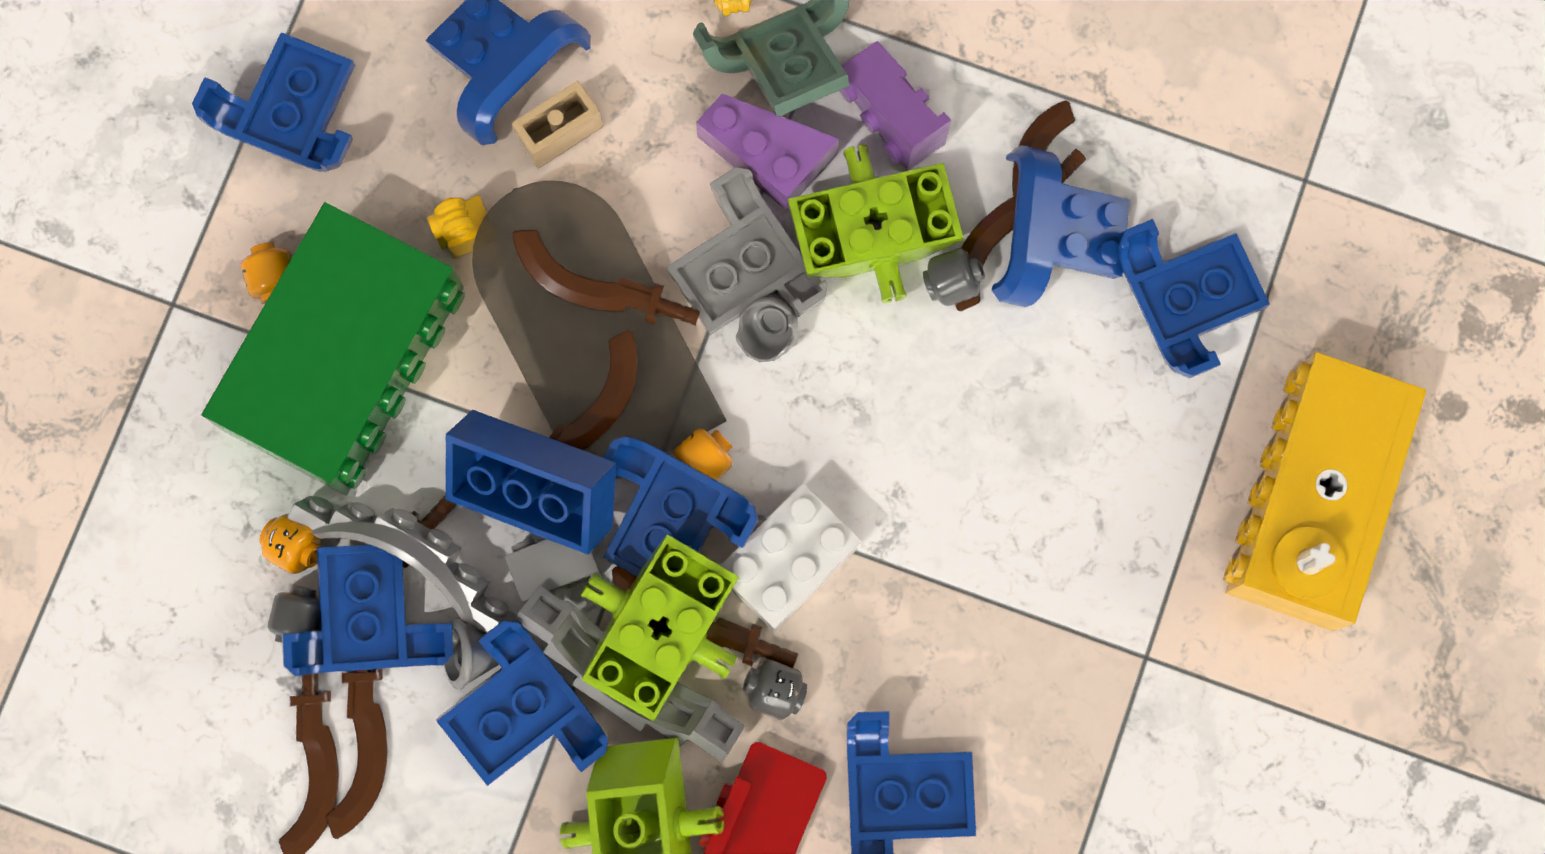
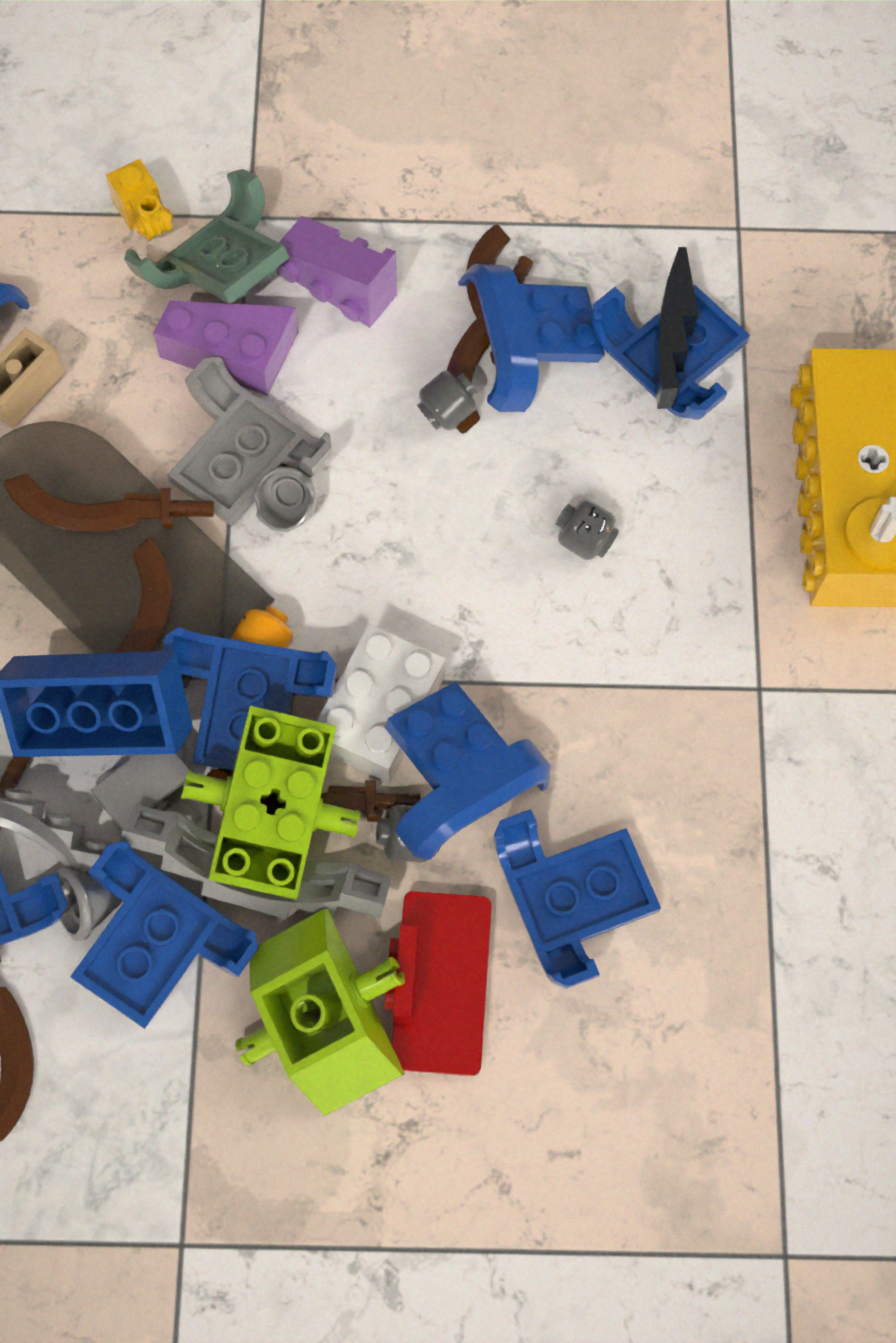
camera: 20 degrees left, 10 degrees down
lime slope [788,144,964,304] -> none
none -> blue piece [385,681,551,860]
none -> dark grey head [555,499,619,560]
none -> black slope [654,247,698,409]

